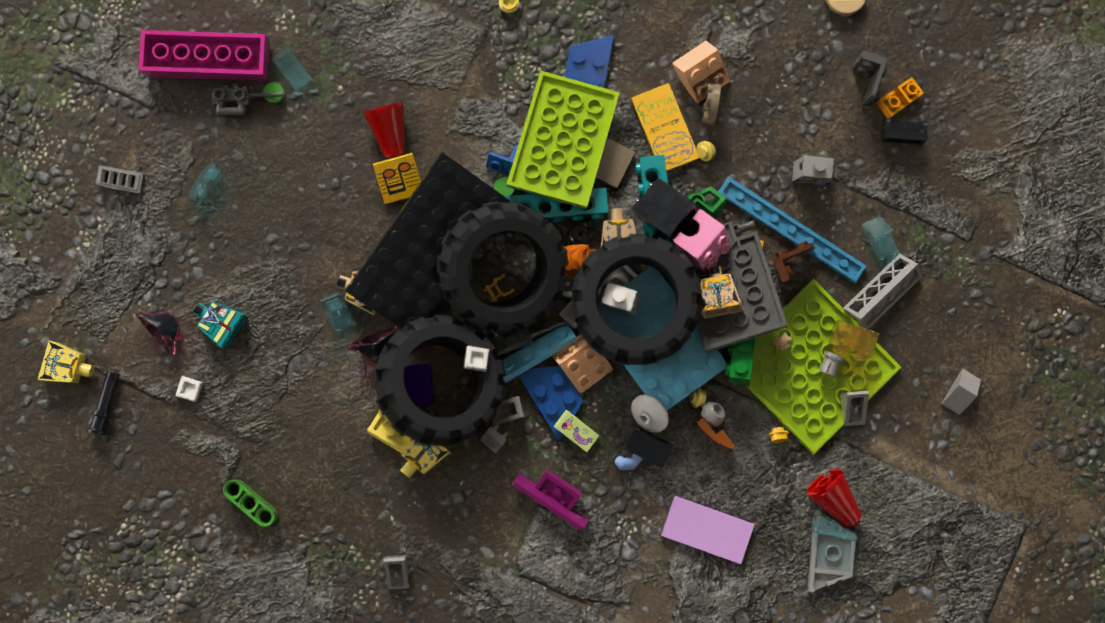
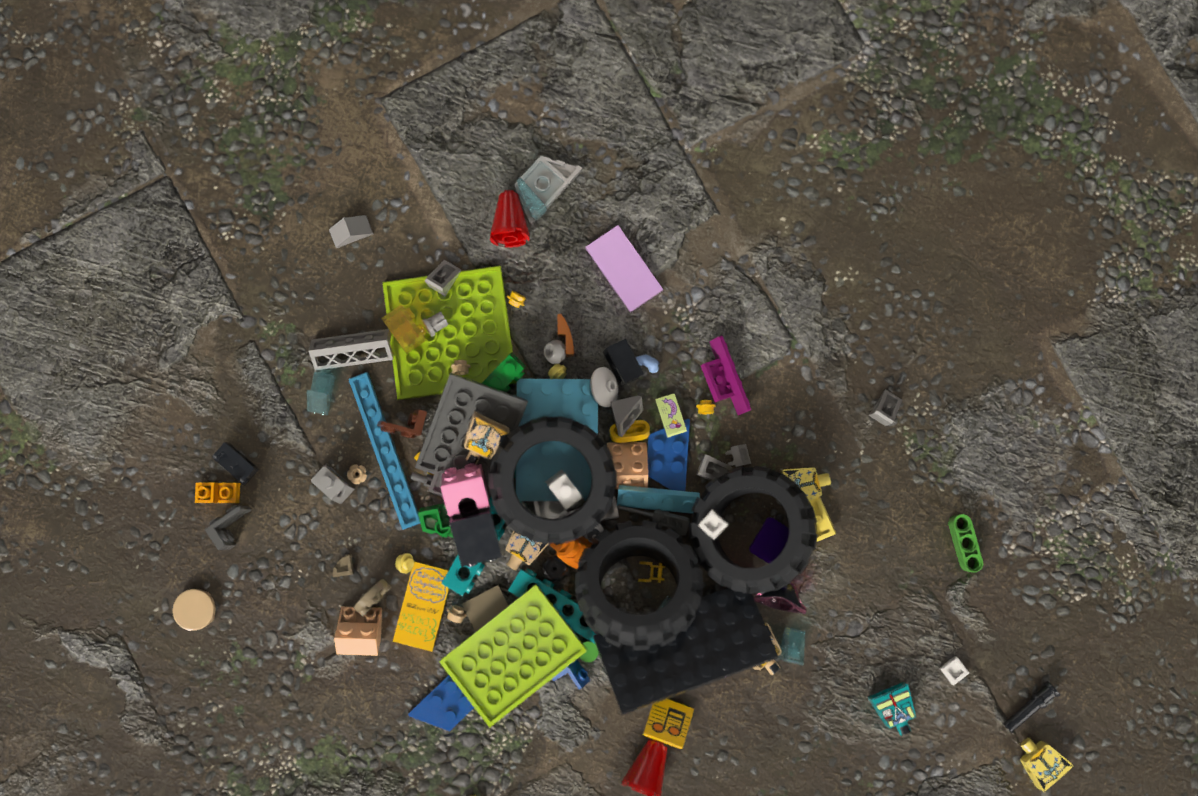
camera: 145 degrees left, 0 degrees up
hat [136,311,184,356] -> none
none -> dark tan tile [333,554,354,577]
none -> tan plate [347,464,367,484]
none -> tan plate [447,605,467,623]
none -> yellow plate [610,420,650,443]
none -> light grey slope [611,396,643,437]
none -> yellow plate [696,400,716,415]

